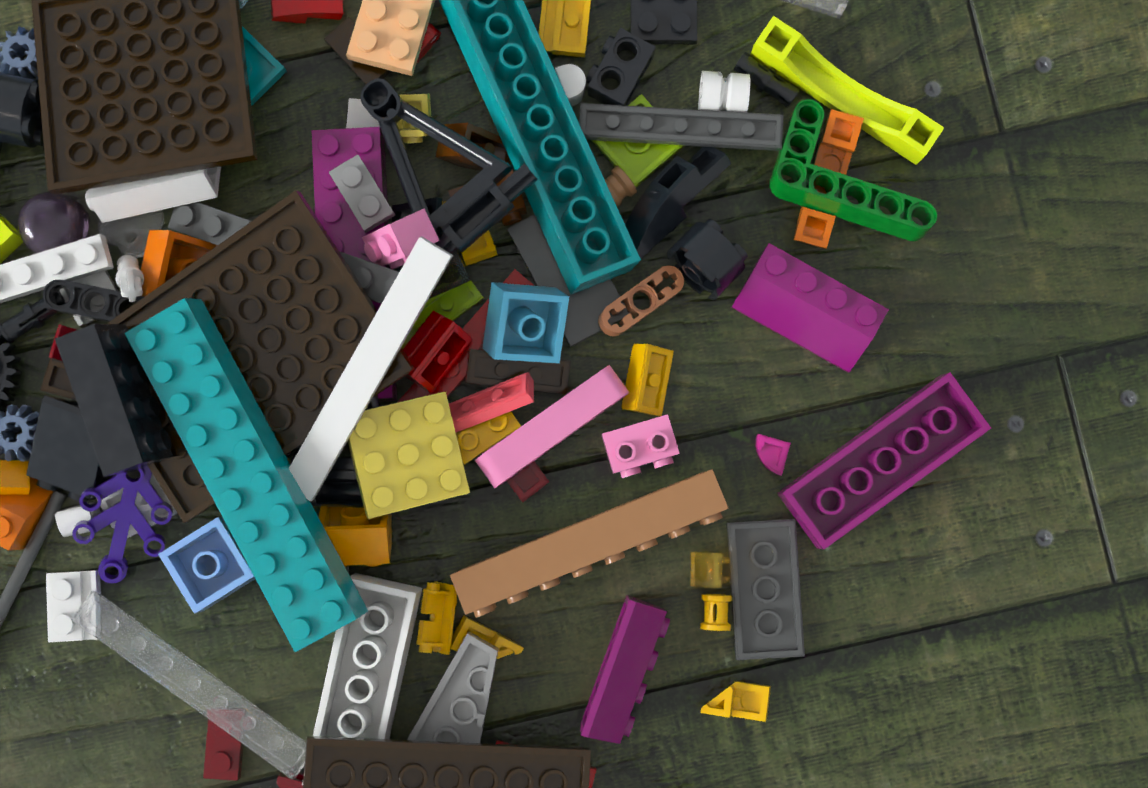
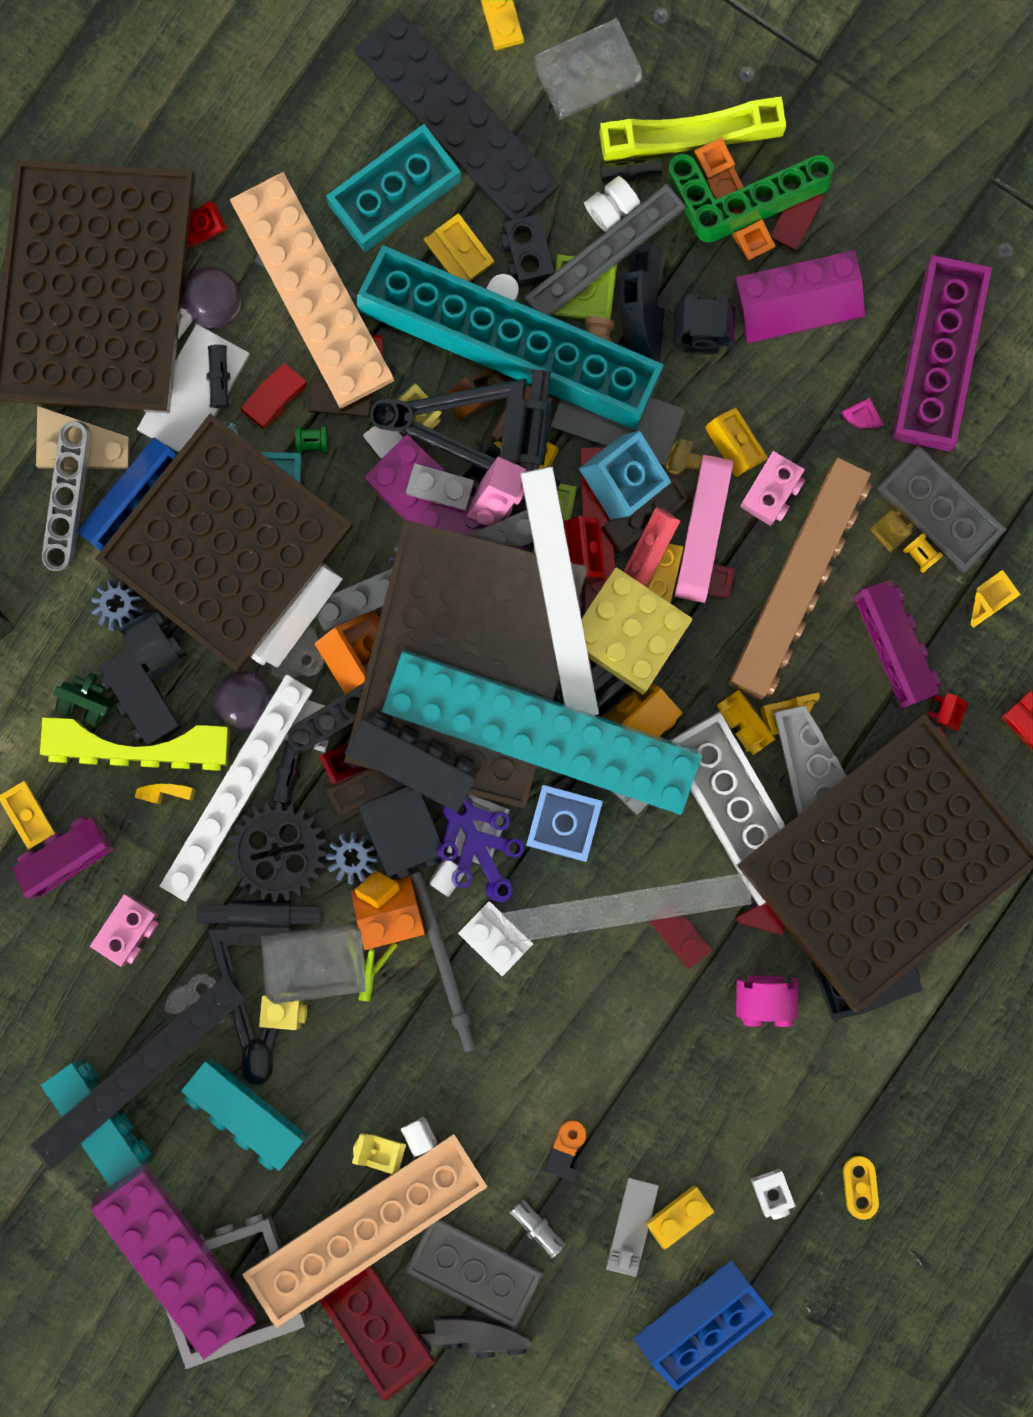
camera: 40 degrees left, 0 degrees up
white axle [115,255,144,302] -> none
nougat beam [598,266,684,336] -> none
none -> green bush [295,426,328,454]
none -> clear yellow tile [665,439,703,474]
none -> dark red tile [770,185,824,252]
none -> red tile [928,693,968,732]

